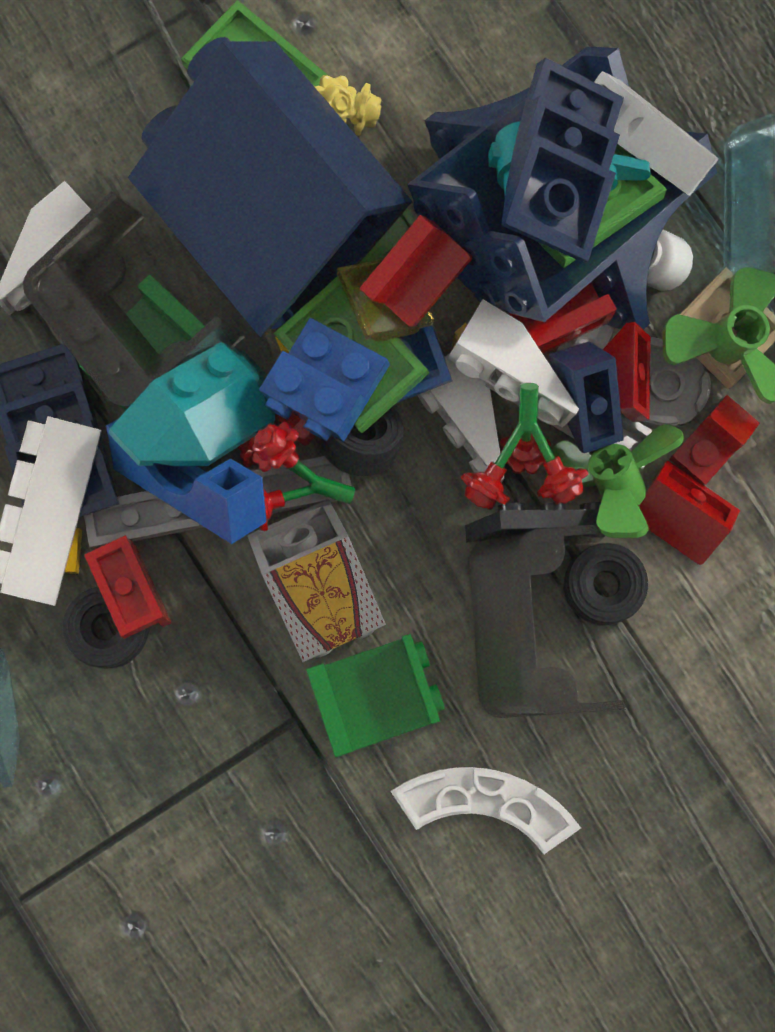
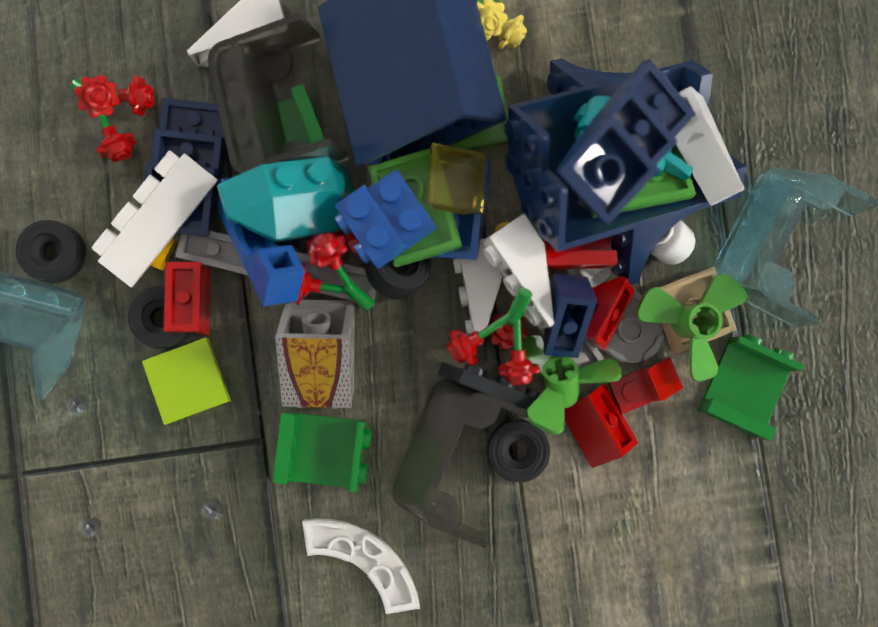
camera: 25 degrees right, 5 degrees up
red panel [359,215,472,327] -> none
none -> lime tile [142,338,231,425]

